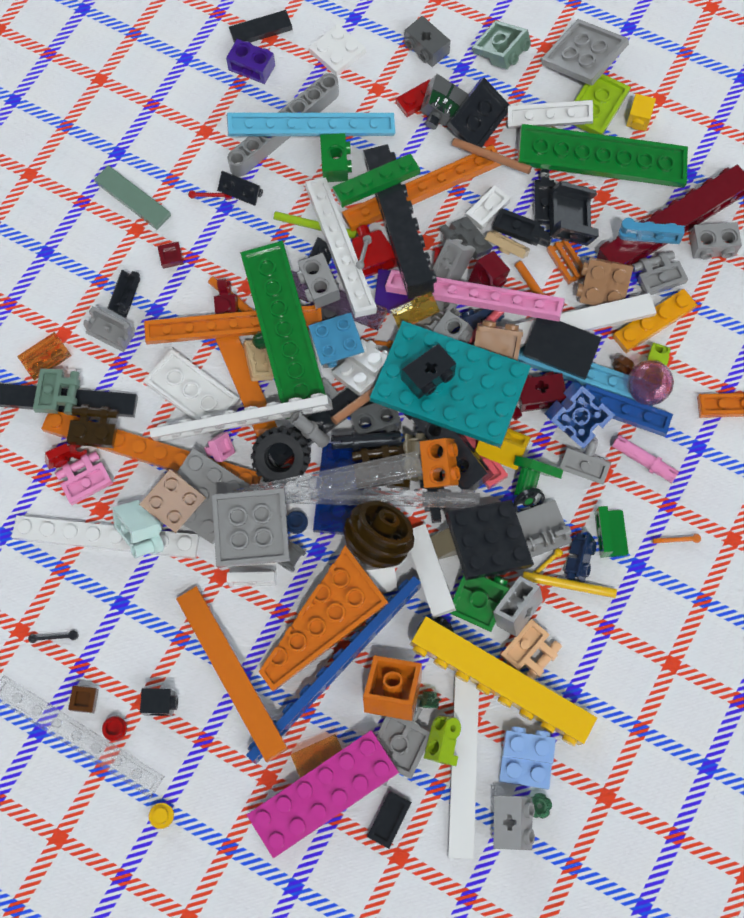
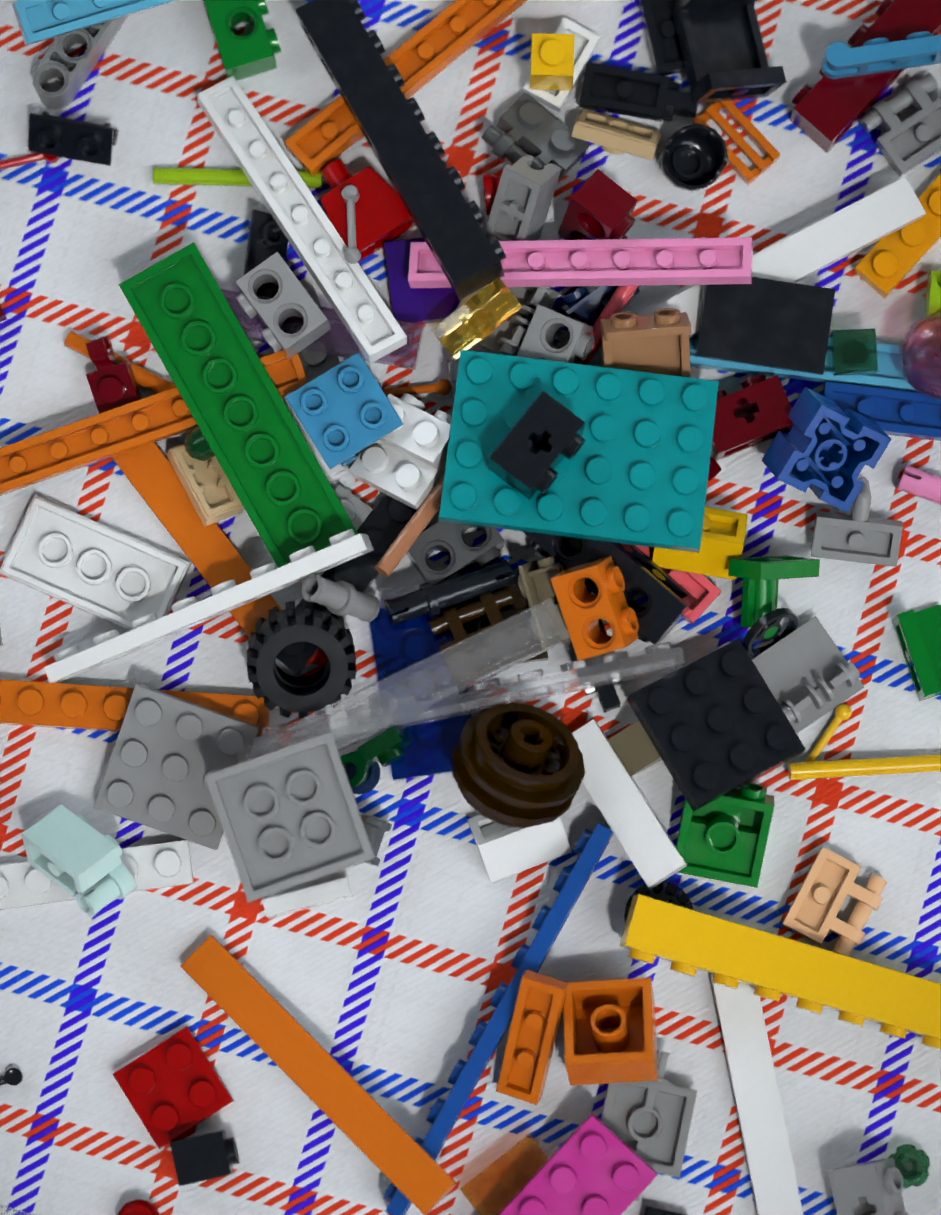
camera: 15 degrees left, 10 degrees up
reddish brown plate [68,686,99,714] -> none
medium nougat hinge [139,469,206,533] -> none
bright pink tile [204,432,235,463] -> none
orange wing [259,545,389,691] -> none
green plate [332,153,420,208] -> none
clear green plate [417,691,442,708] -> none
lime leg [424,716,461,766] -> none
light grey brick [493,576,543,637] -> none
light blue plate [499,727,556,790] -> none
orange bar [515,261,545,295] -> none
dark blue hinge [564,532,597,583] -> none
medium nougat plate [576,257,633,306] -> none
reddish brown plate [612,355,635,376] -> none
none -> red plate [113,1027,234,1149]
none -> dark green plate [340,726,413,788]
none -> orange plate [496,970,569,1105]
none -> yellow brick [530,33,574,91]
none -> black hair [660,124,728,192]
none -> clear green plate [831,328,878,376]

